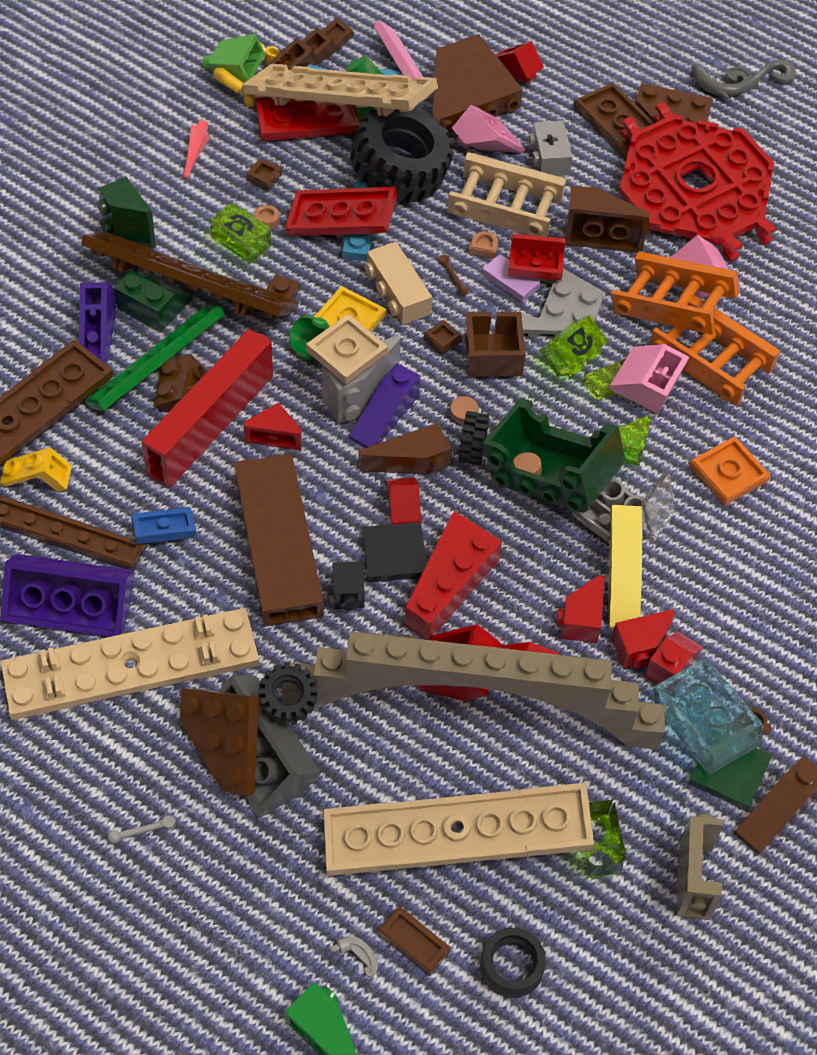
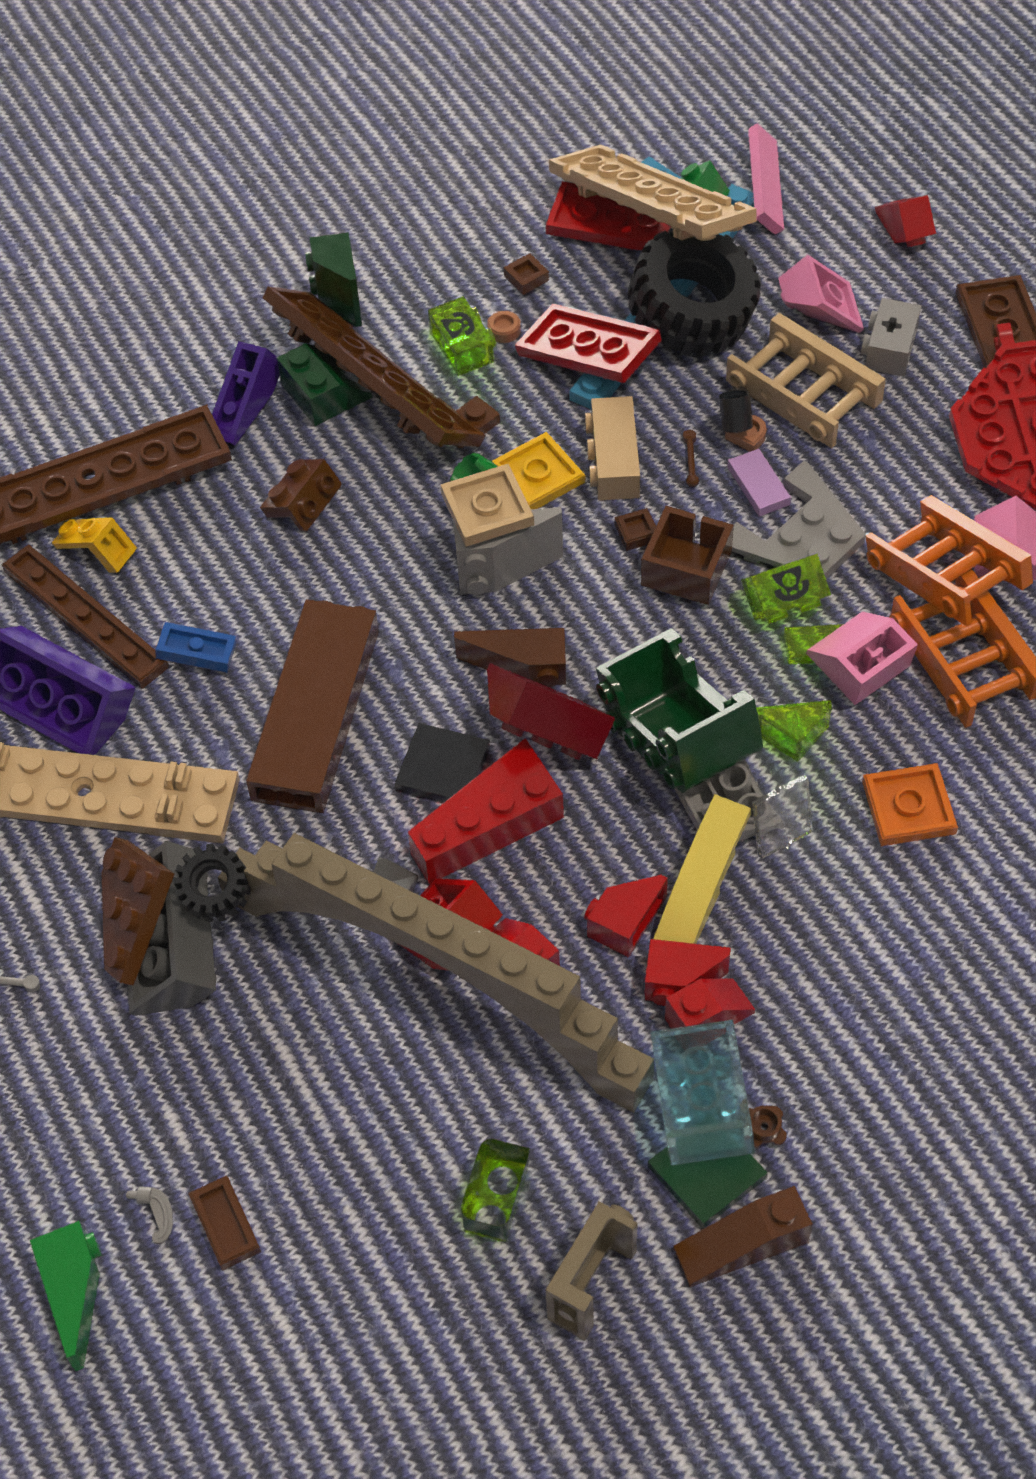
camera: 30 degrees right, 0 degrees up
green tile [86,306,225,411] -> none
red brick [141,329,273,489] -> none
coral piece [183,120,210,179] -> none
bright green torso [202,34,279,107] -> none
red slope [244,403,302,451] -> none
reddish brown slope [262,17,355,70] -> none
tan piece [324,783,594,876] -> none
black brick [332,561,365,611] -> none
dark purple slope [349,363,421,448] -> none
red slope [386,477,421,524] -> none
reddish brown slope [433,34,523,134] -> none
nougat tile [450,396,479,425] -> none
black tyre [458,411,490,465] -> none
black tyre [480,927,546,998] -> none
red bracket [508,234,566,281] -> none
nougat tile [513,452,542,475] -> none
reddish brown slope [564,185,650,253] -> none
none -> dark red slope [487,663,615,760]
none -> black pin [719,386,753,433]

